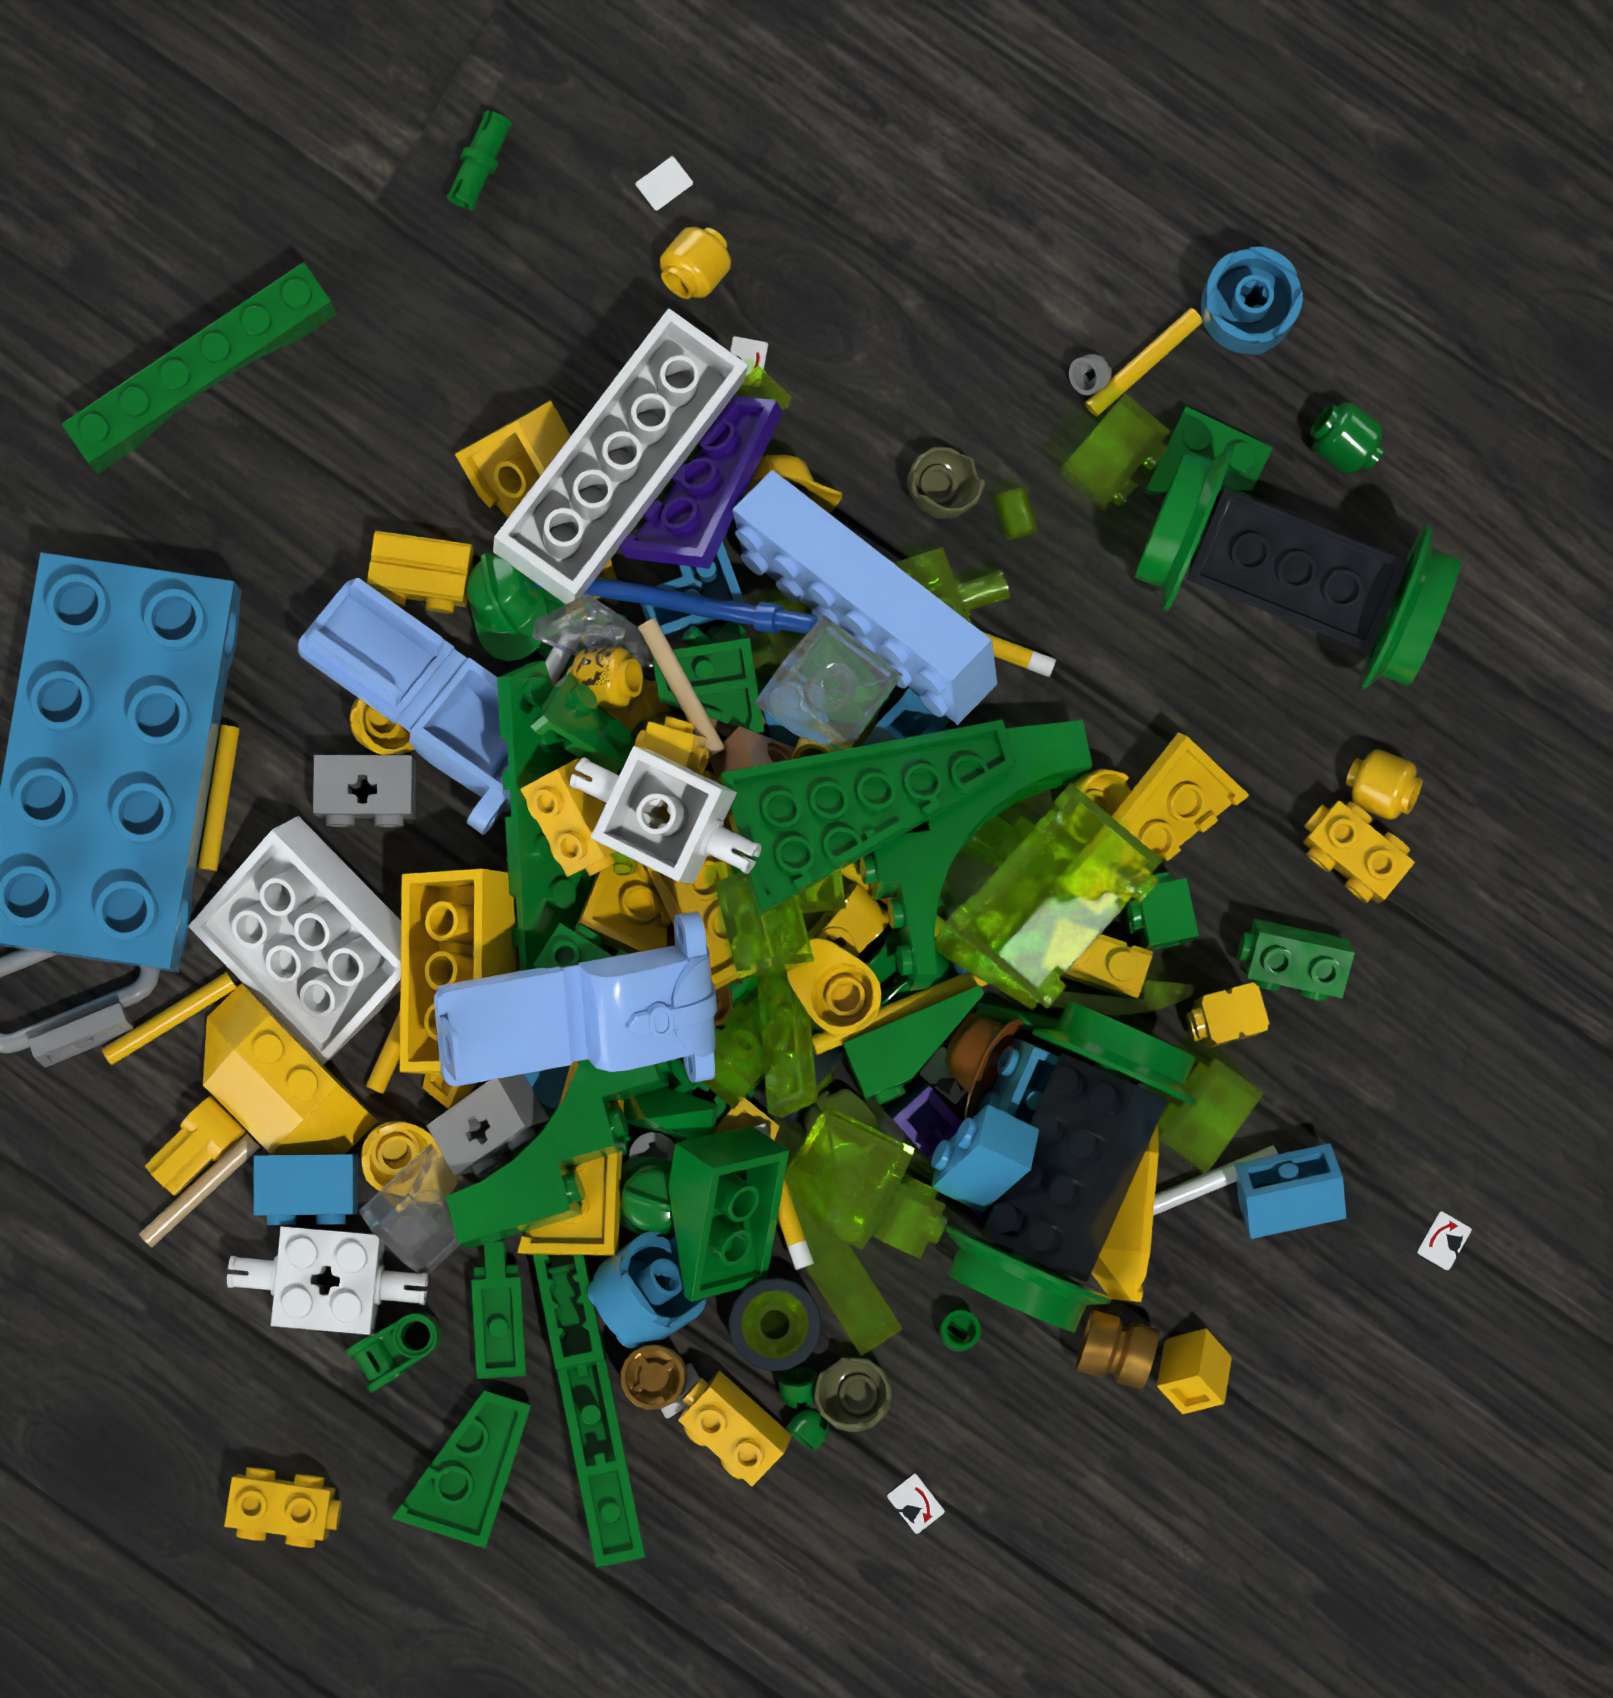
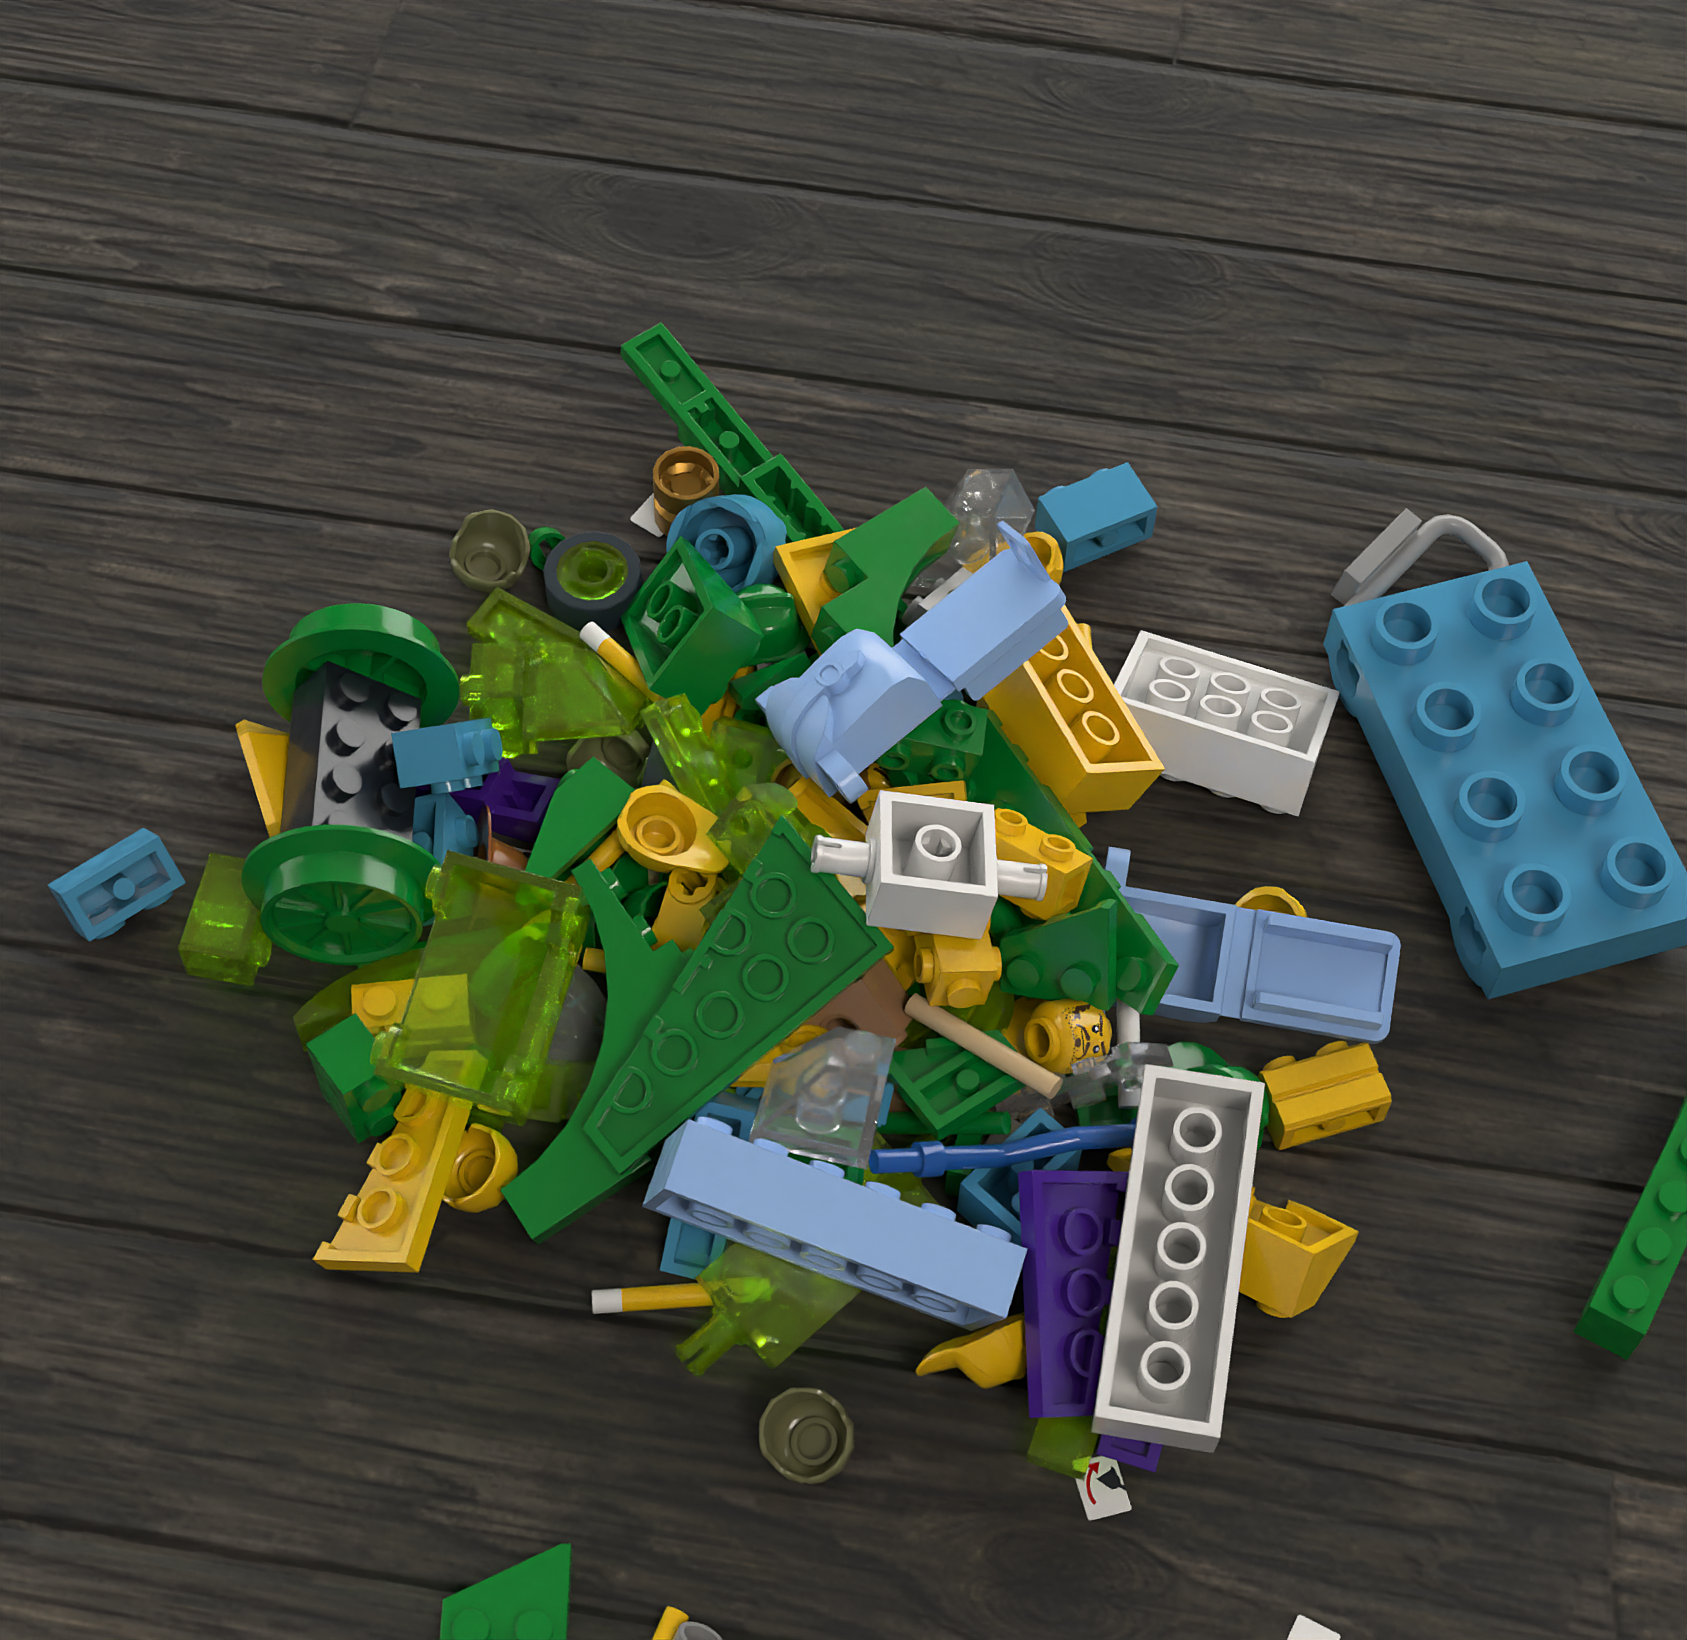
camera: 155 degrees right, 25 degrees down
yellow bar [101,972,237,1065] -> none
tan bar [139,1133,261,1248] -> none
yellow piece [145,1096,246,1196] -> none
yellow bar [198,725,240,872] -> none
yellow wedge [203,983,379,1155] -> none
yellow brick [224,1467,342,1548] -> none
white brick [227,1226,428,1335] -> none
light grey brick [313,755,416,827] -> none
green piece [345,1312,443,1394] -> none
green wing [391,1390,532,1549] -> none
green pin [446,111,512,211] -> none
green hinge [471,1239,527,1379] -> none
yellow head [660,227,731,299] -> none
yellow brick [678,1370,792,1486] -> none
green hinge [785,1409,829,1452] -> none
white sticker [887,1474,945,1534] -> none
clear neon green hinge [994,488,1038,540] -> none
clear neon green brick [1060,393,1170,512] -> none
pearl gold wheel [1075,1310,1160,1390] -> none
brick [1134,446,1461,690] -> none
white bar [1153,1145,1278,1216] -> none
yellow panel [1157,1328,1232,1414] -> none
yellow brick [1186,982,1269,1048] -> none
green brick [1237,919,1355,1001] -> none
yellow brick [1302,801,1415,904] -> none
yellow head [1346,749,1423,820] -> none

